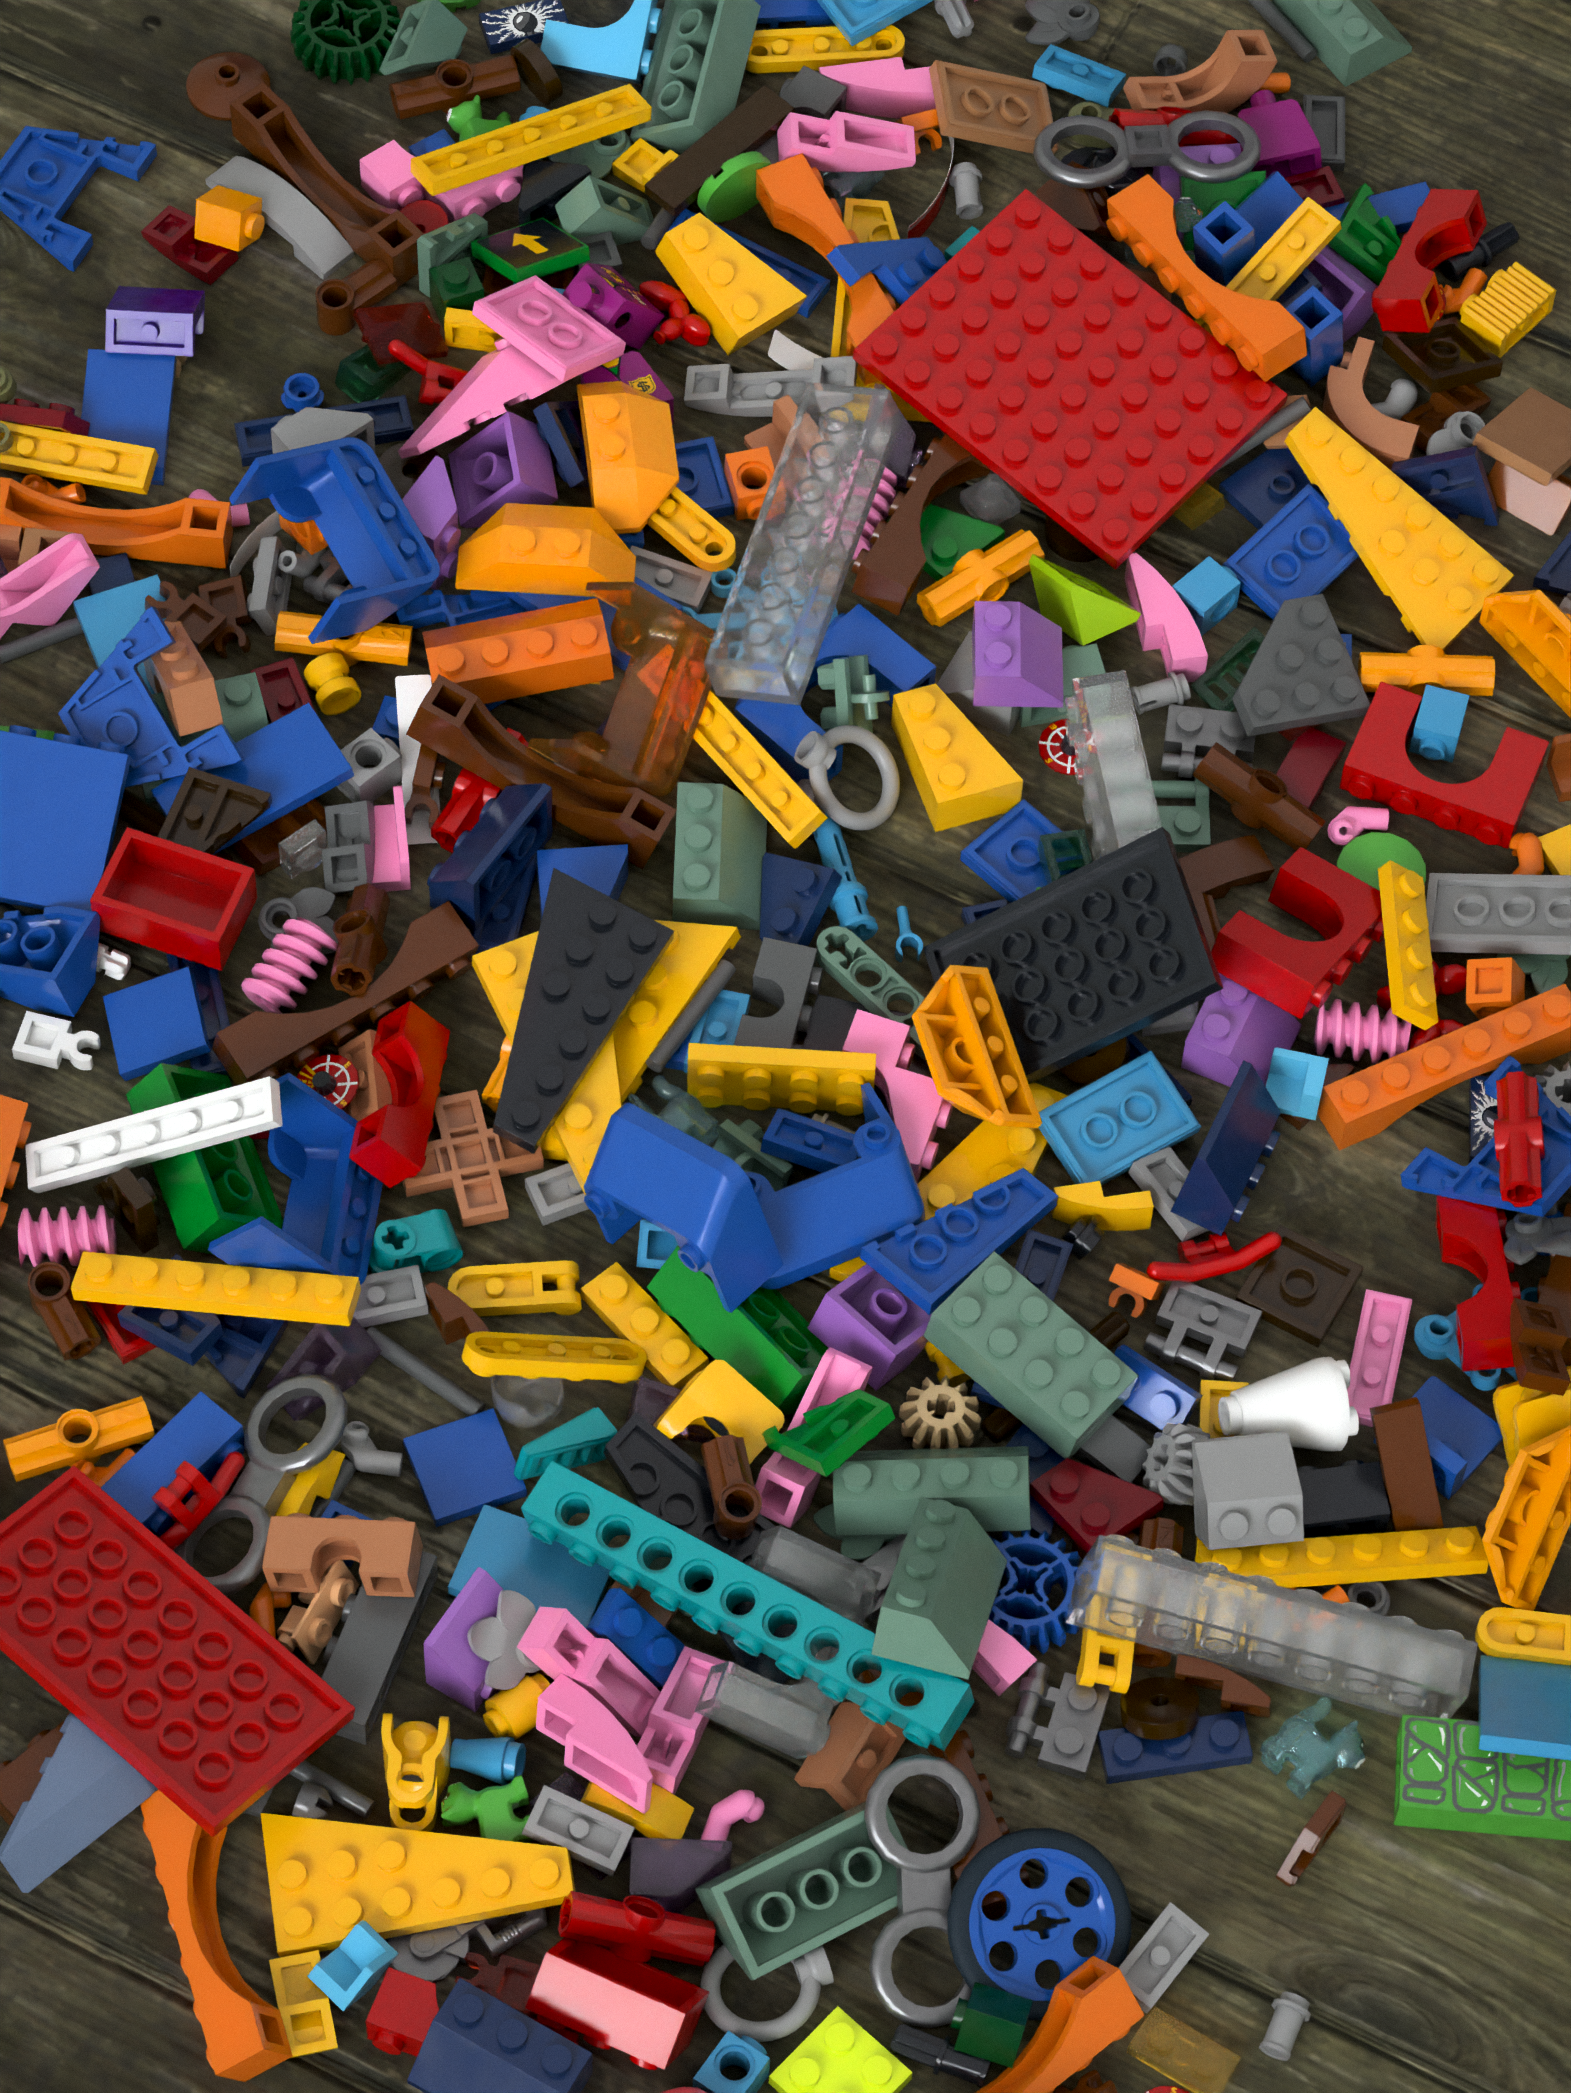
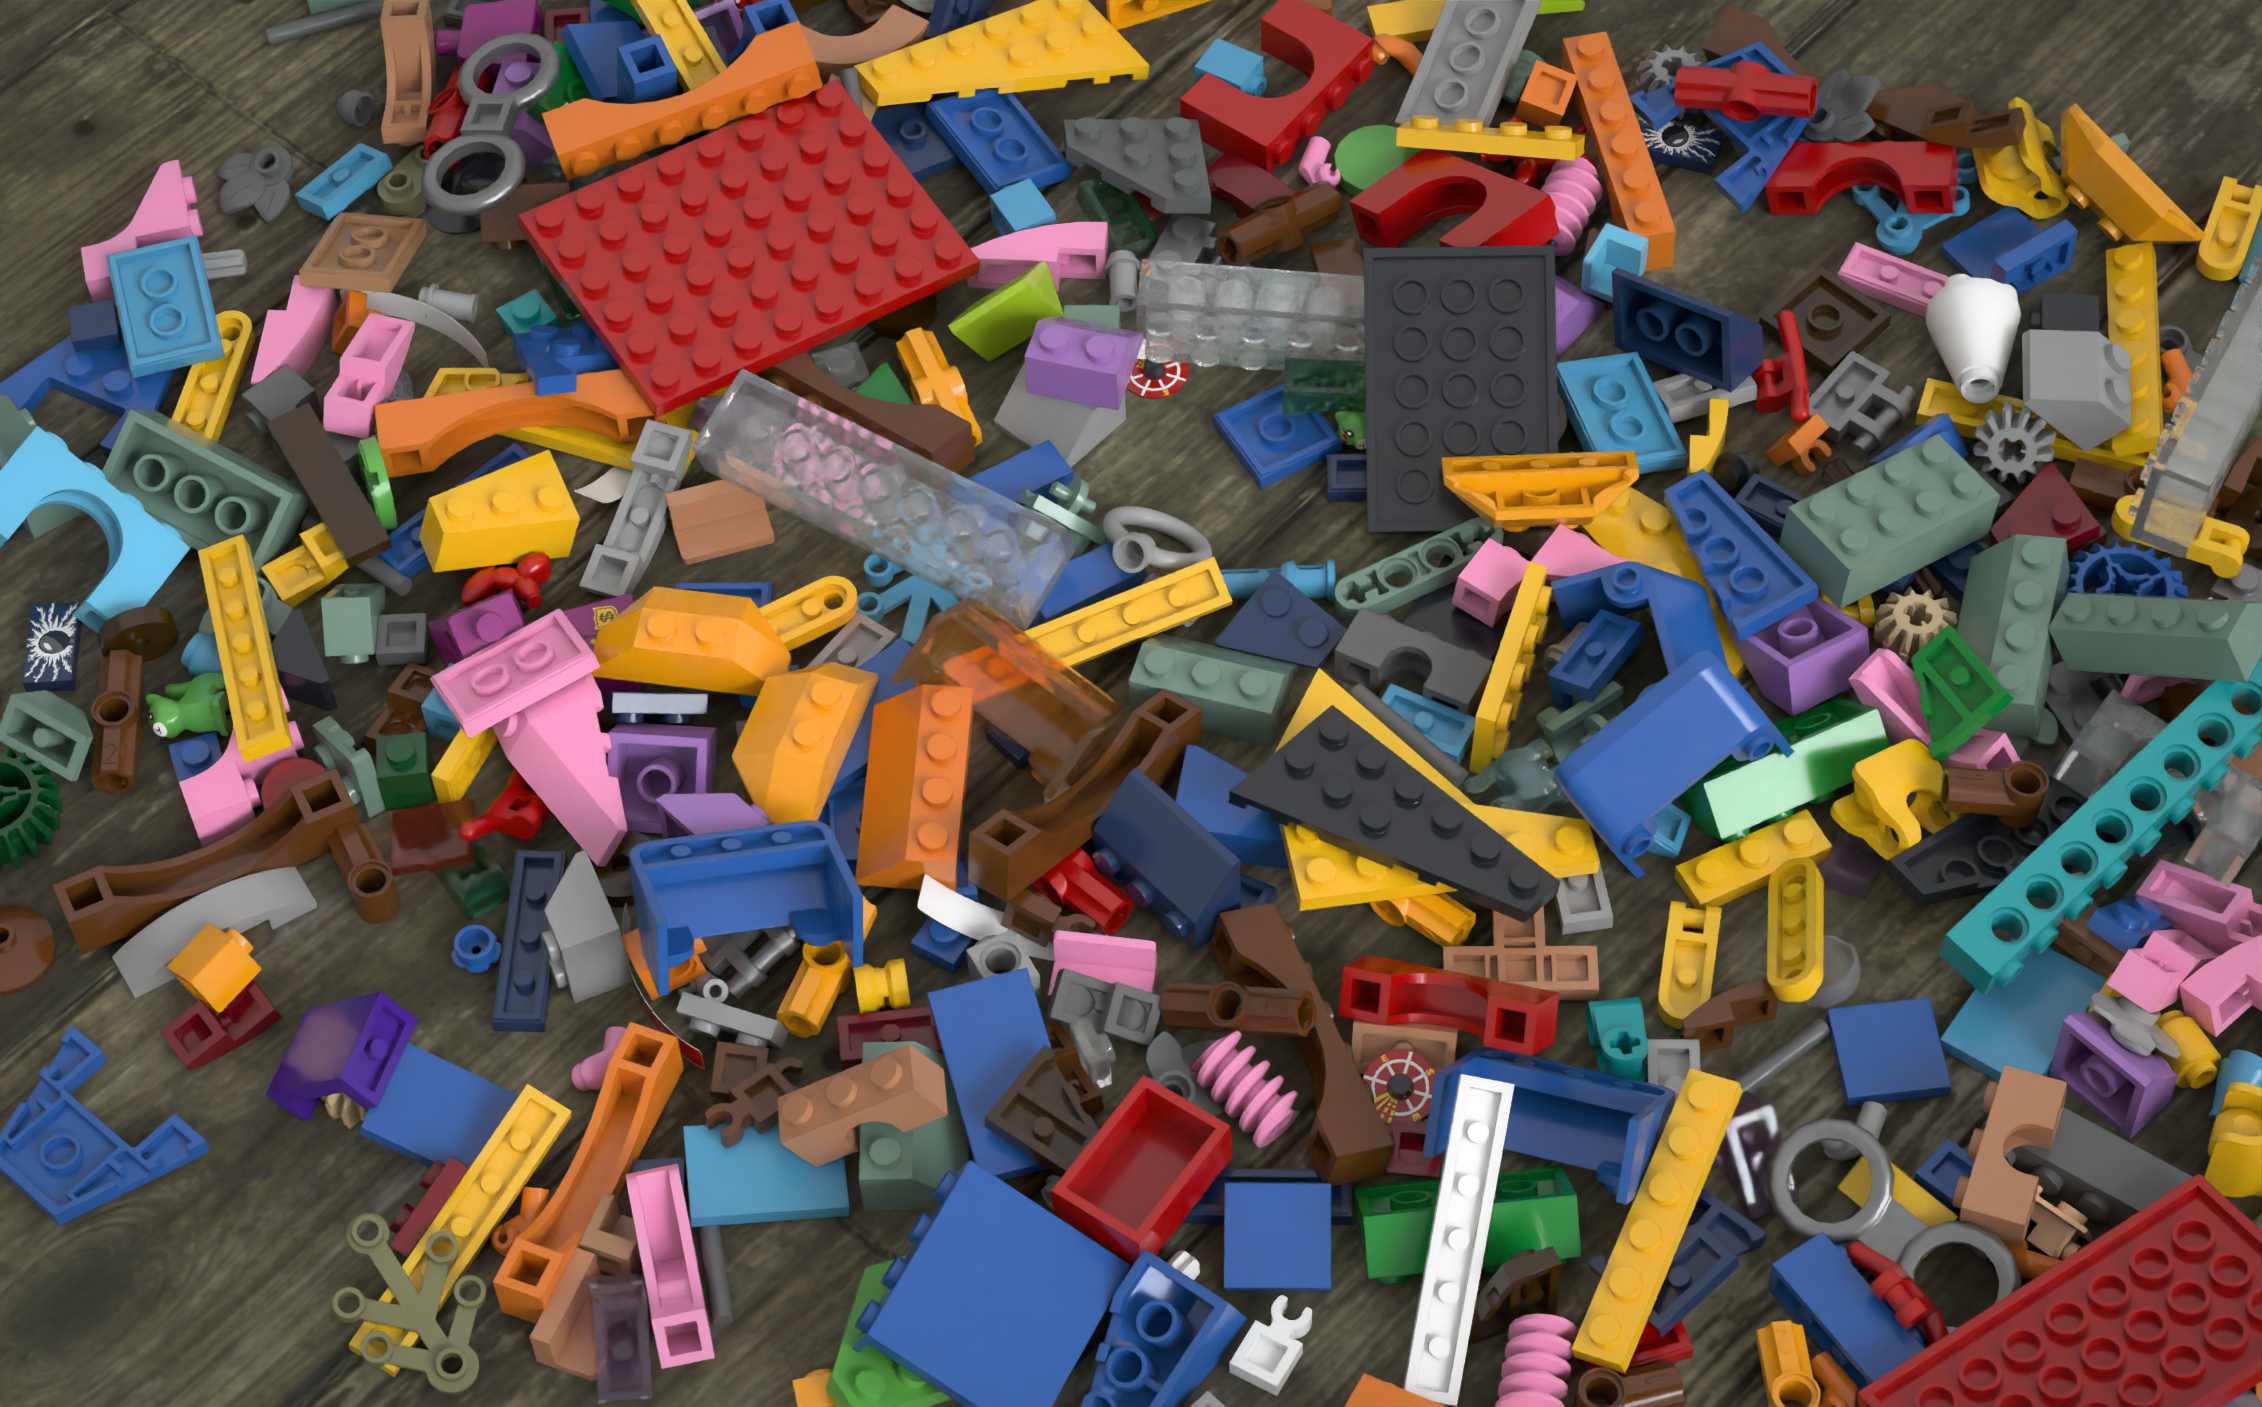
camera: 70 degrees left, 5 degrees down
blue wing [58,606,245,788] -> none
tile [471,218,590,283] -> none
teal slope [513,1407,618,1480] -> none
orange brick [724,446,781,521] -> none
yellow wedge [891,683,1023,832] -> none
dark azure hand [894,906,923,962] -> none
light orange piece [1358,644,1495,702] -> none
reddish brown tile [1370,1397,1444,1532] -> none
light grey arm [1371,378,1418,420] -> none

